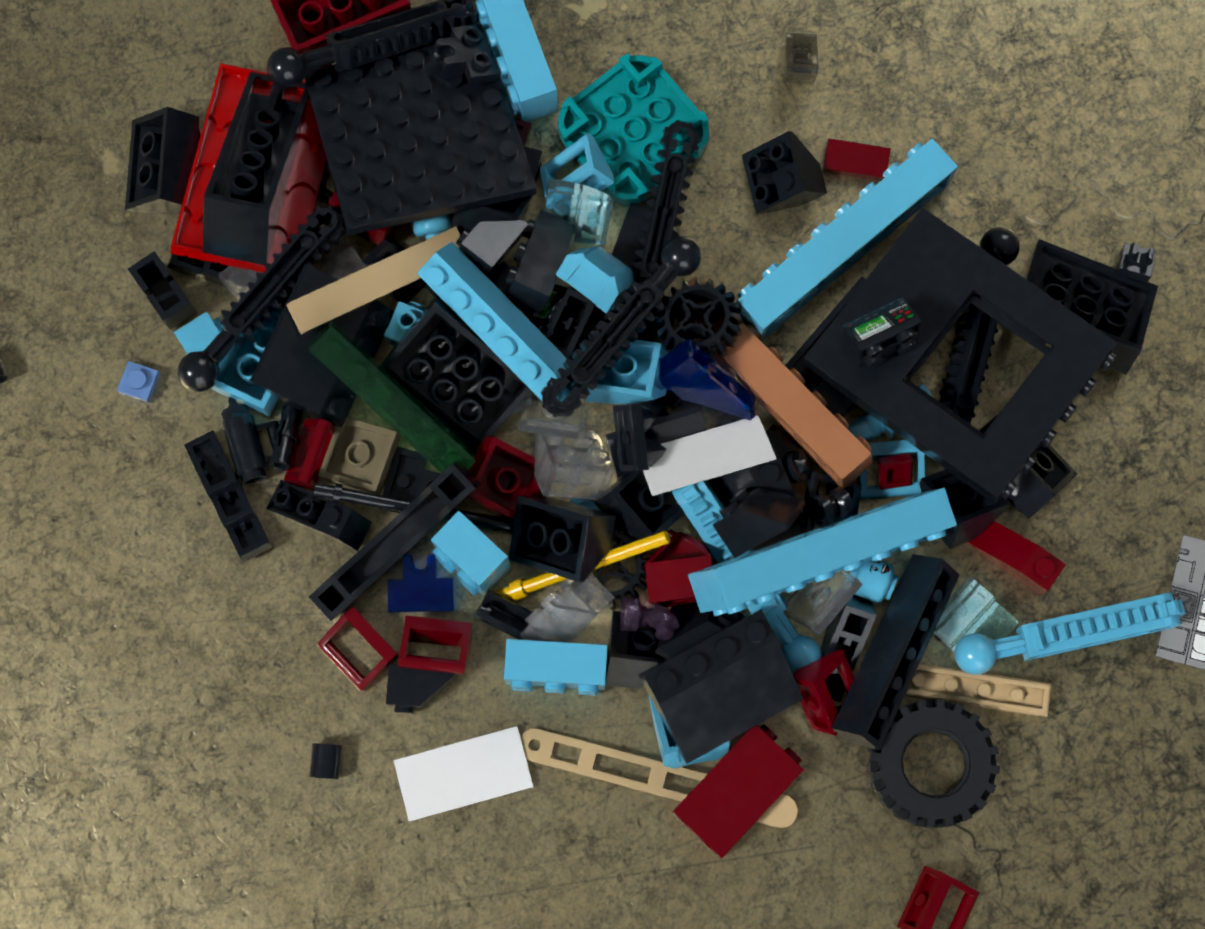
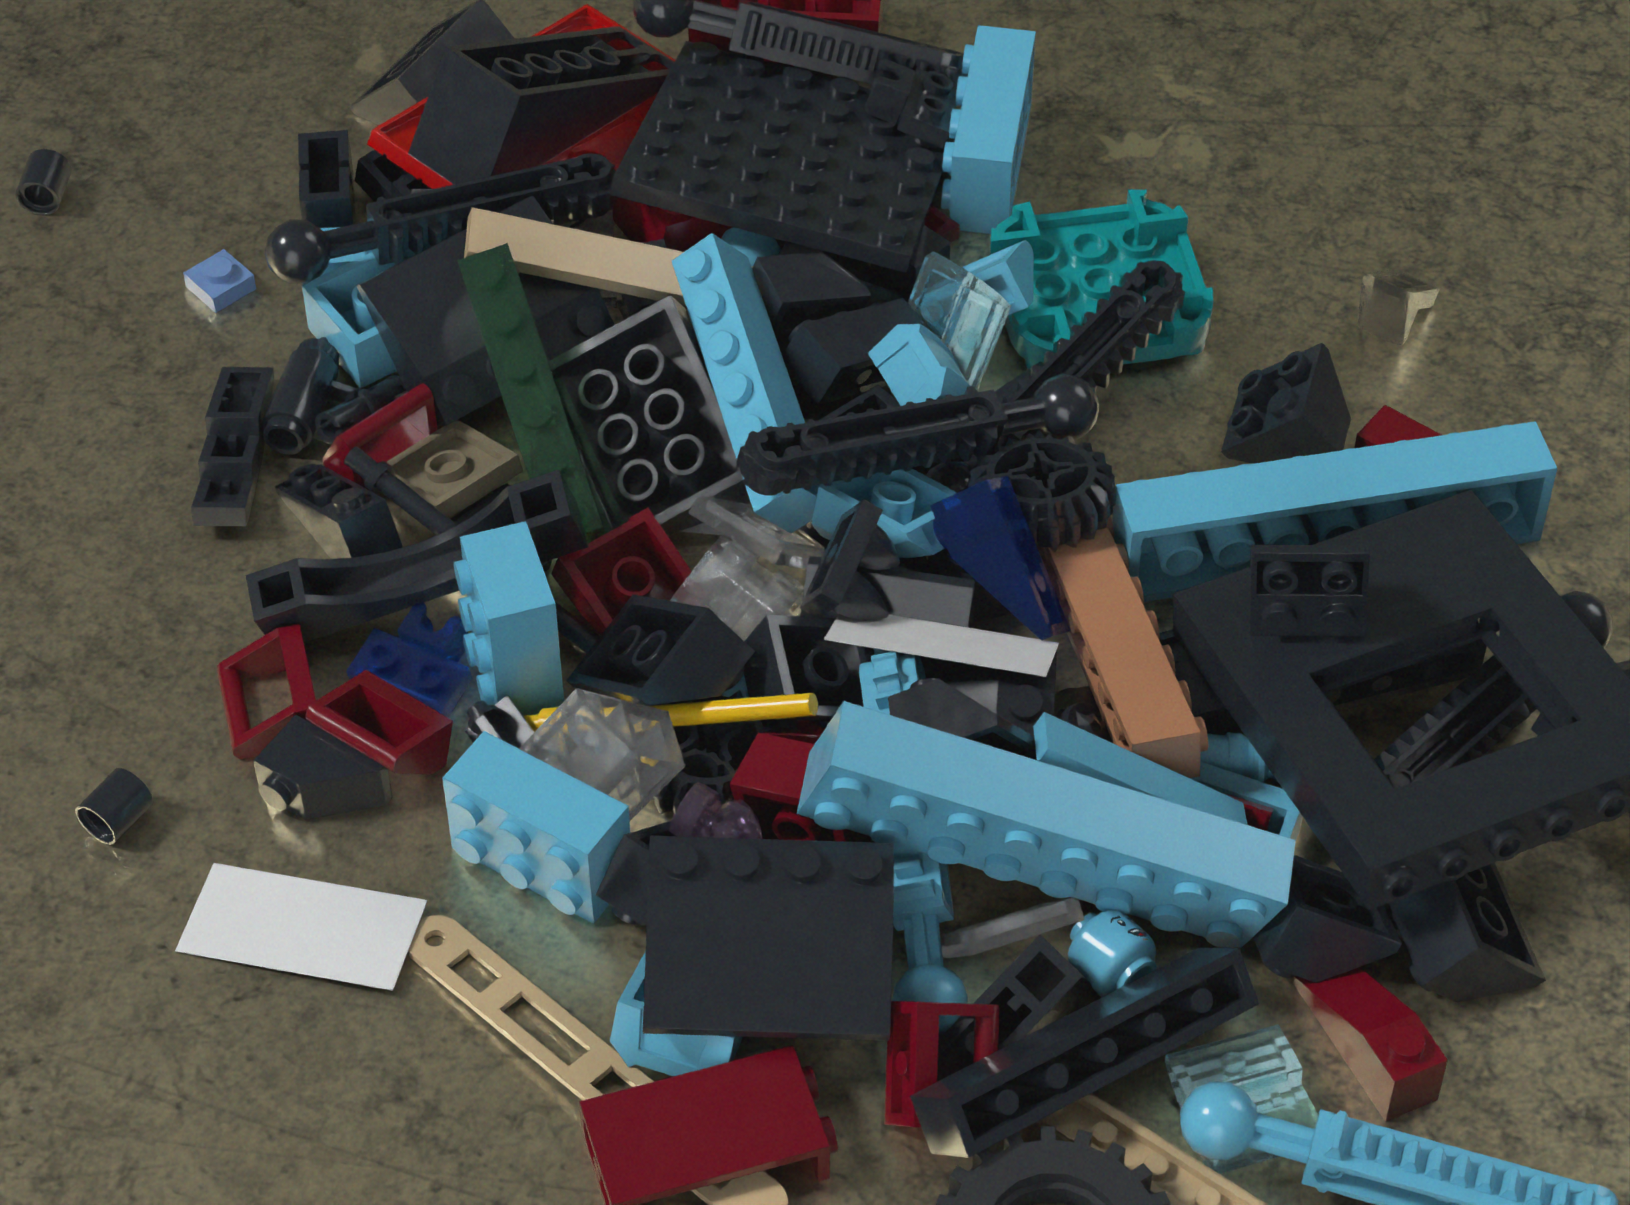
camera: 30 degrees right, 30 degrees down
none -> medium azure tile [1033,712,1247,825]

